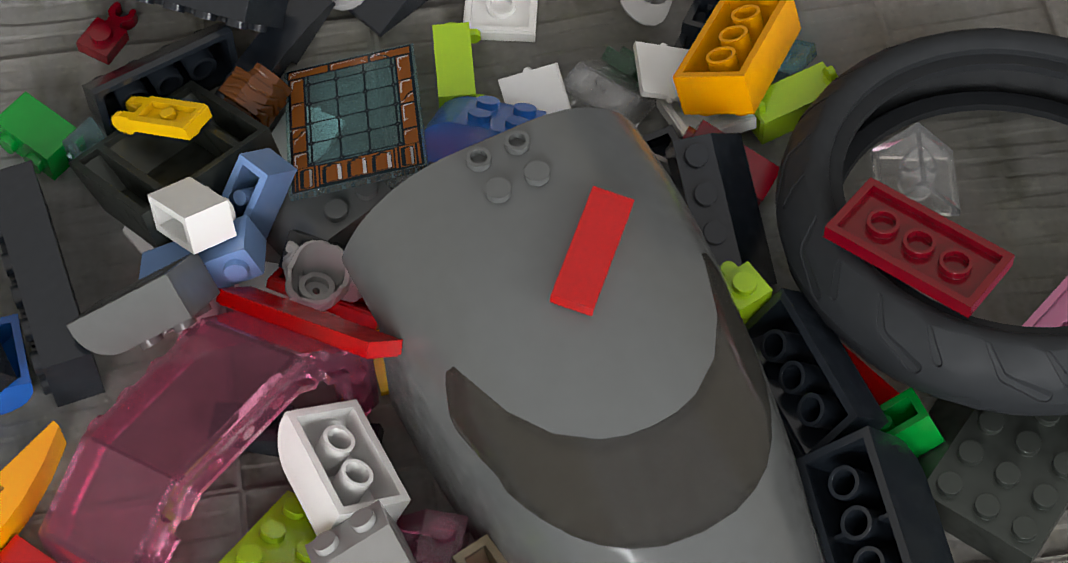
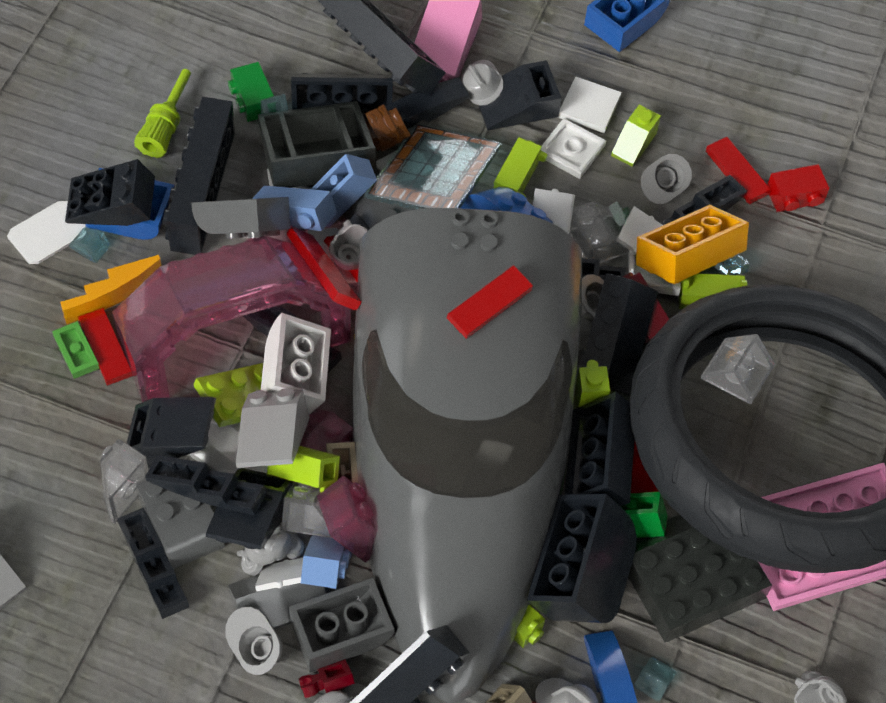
camera: 25 degrees right, 0 degrees up
dark red plate [76,2,138,65] -> none
yellow hinge [111,96,212,140] -> none
white brick [147,177,237,255] -> none
dark red plate [823,177,1015,318] -> none

